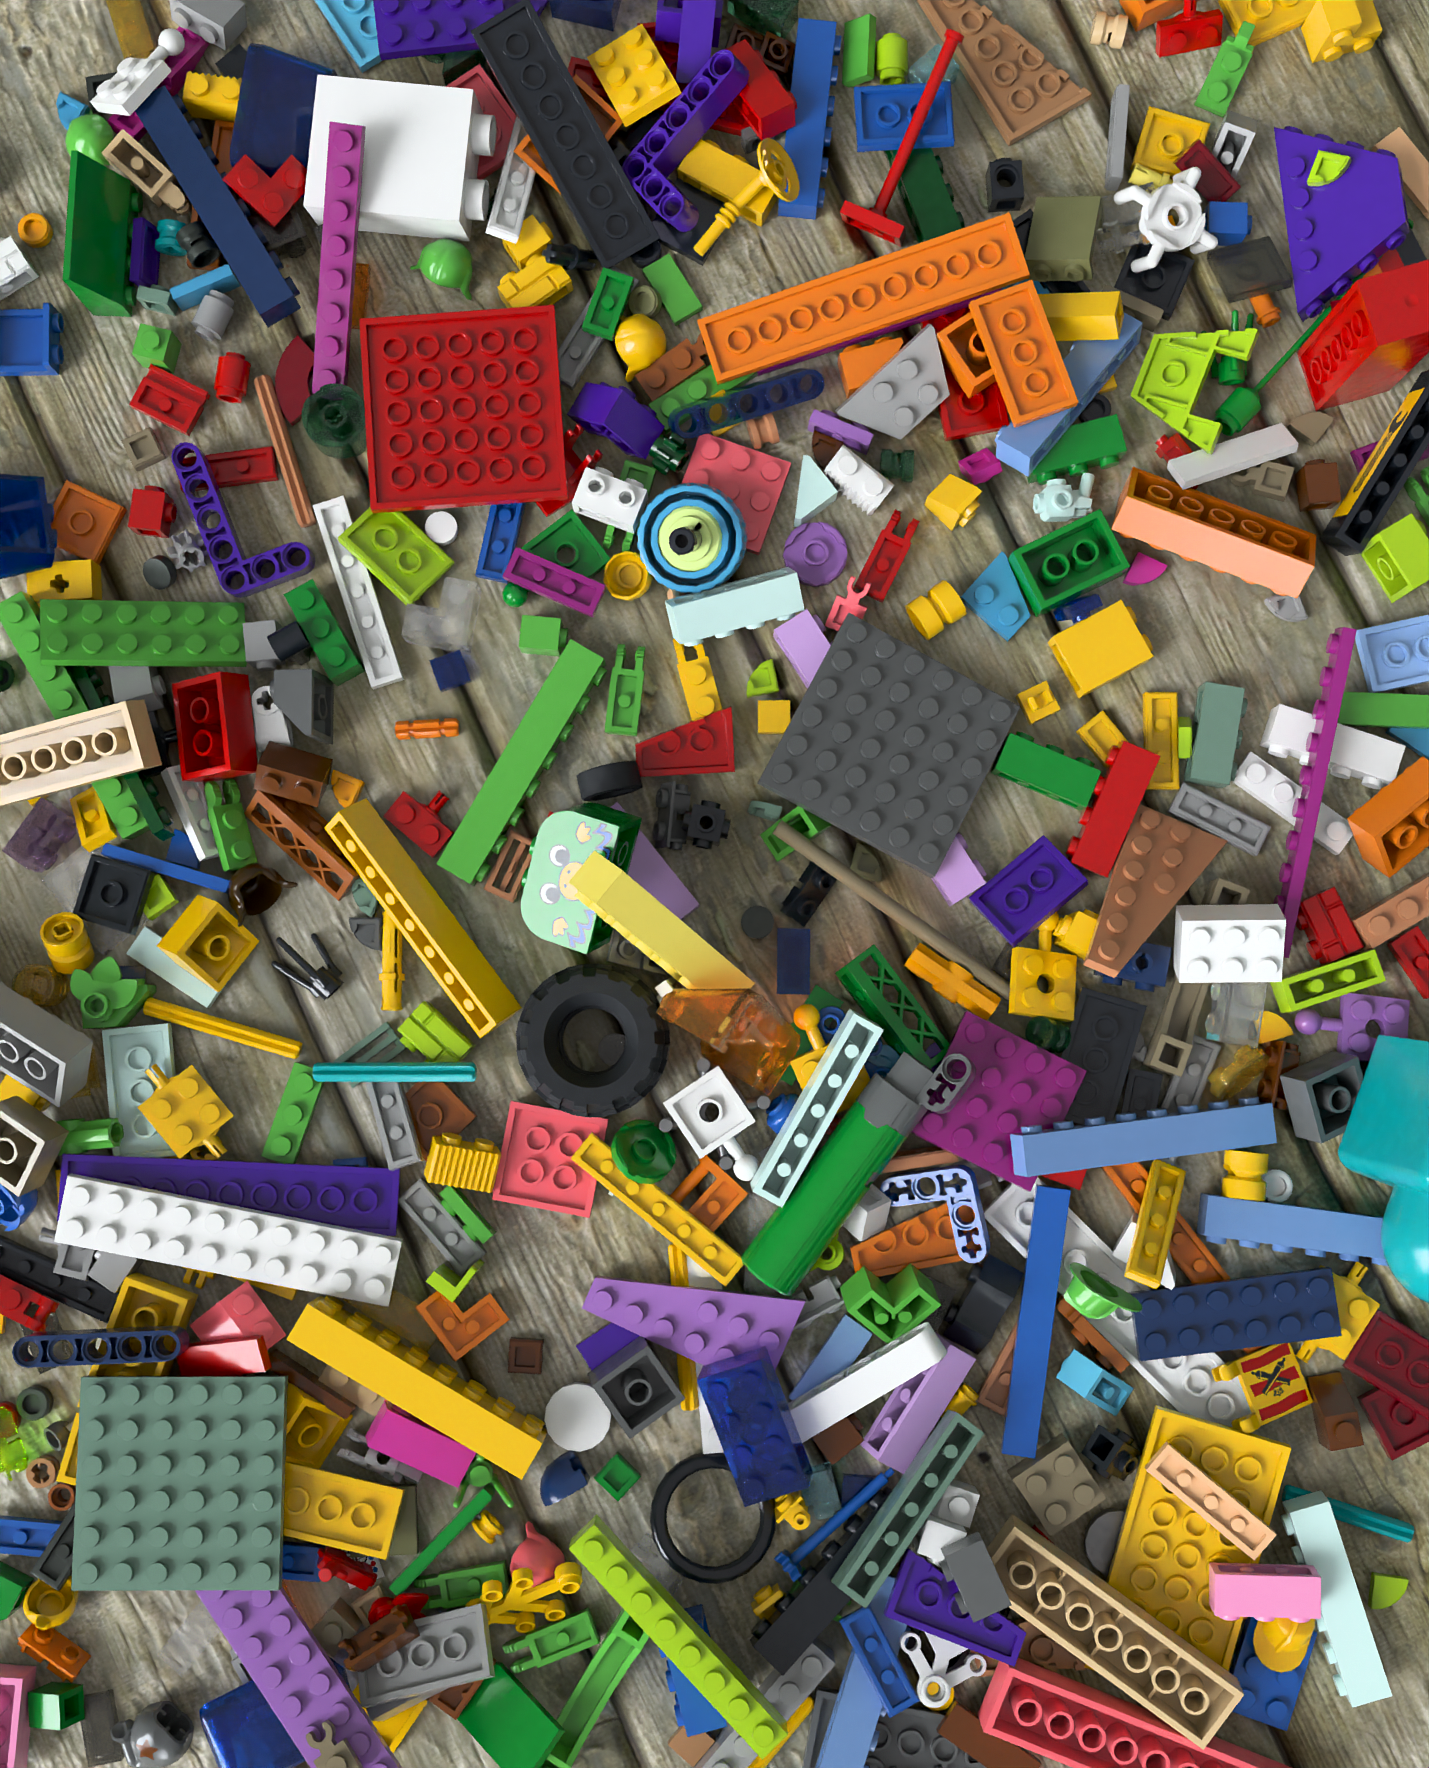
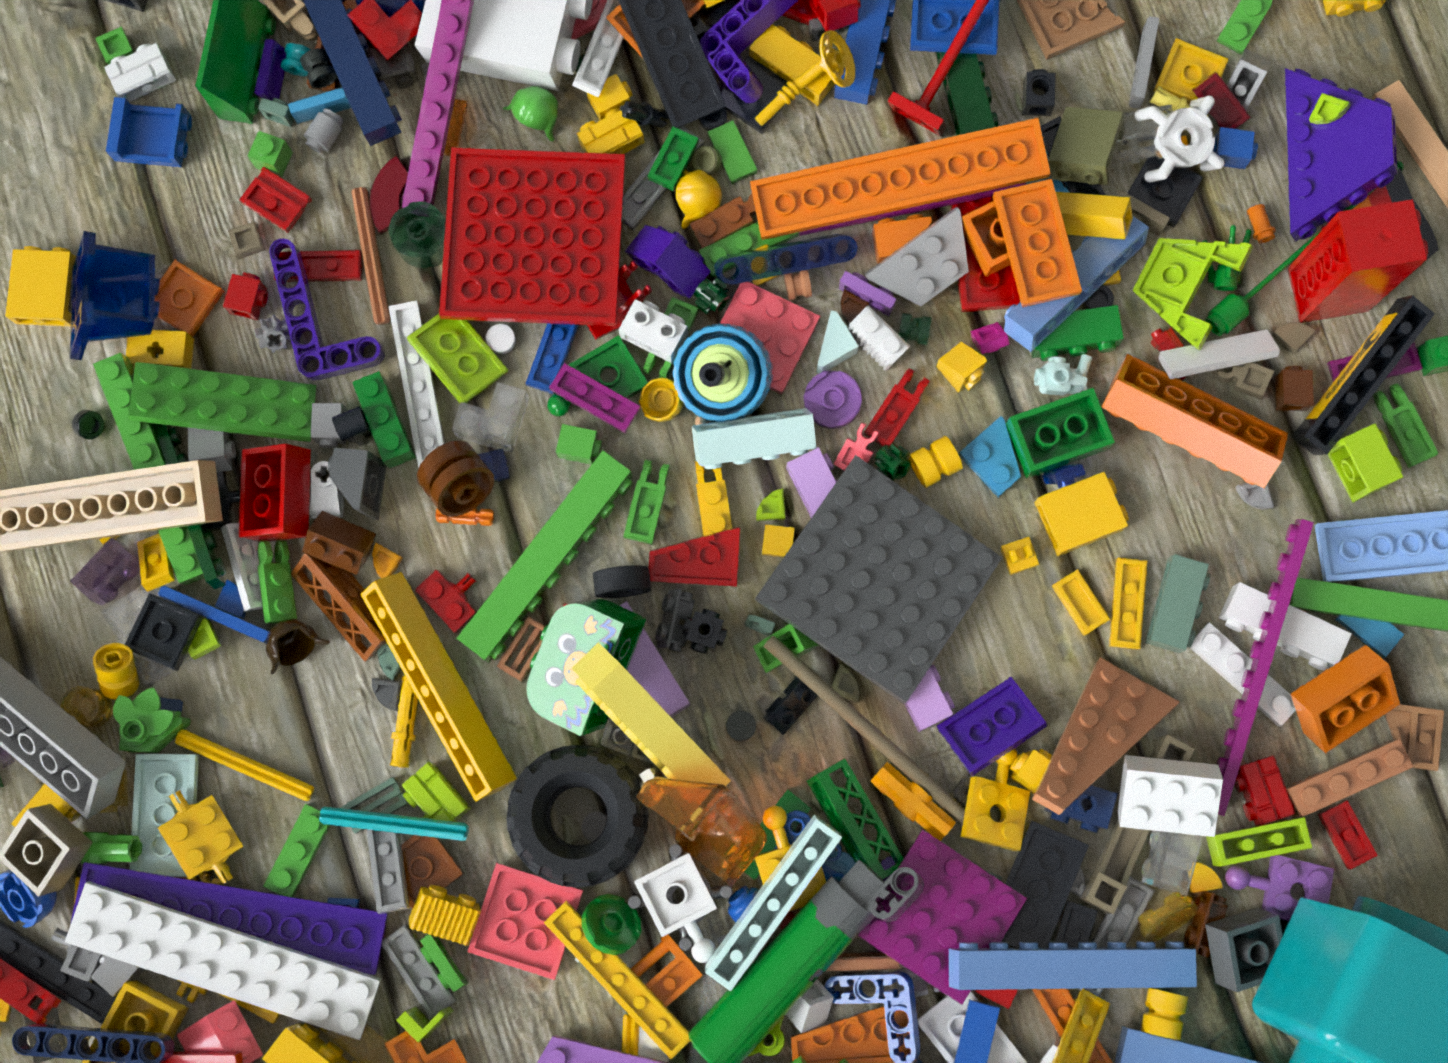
camera: 10 degrees right, 5 degrees down
light orange tile [18,213,53,248] -> none
light aqua tile [126,926,227,1008] -> none
pearl dark grey tile [143,555,177,590] -> none
yellow slope [156,894,259,992] -> none
red brick [214,352,251,403] -> none
black plant [271,933,344,1001] -> none
clear blue plate [776,928,810,995] -> none
green brick [991,731,1101,811] -> none
clear green wheel [1025,1016,1071,1053] -> none
red brick [1065,741,1161,878] -> none
dark pink tile [1122,552,1168,586] -> none
light grey tile [1167,782,1271,857] -> none
lime tile [1178,717,1192,758] -> none
clear smoke tile [1207,236,1293,303] -> none
white tile [1262,1169,1293,1203] -> none
none -> reddish brown wheel [417,440,494,517]
none -> dark green gear [874,443,911,481]

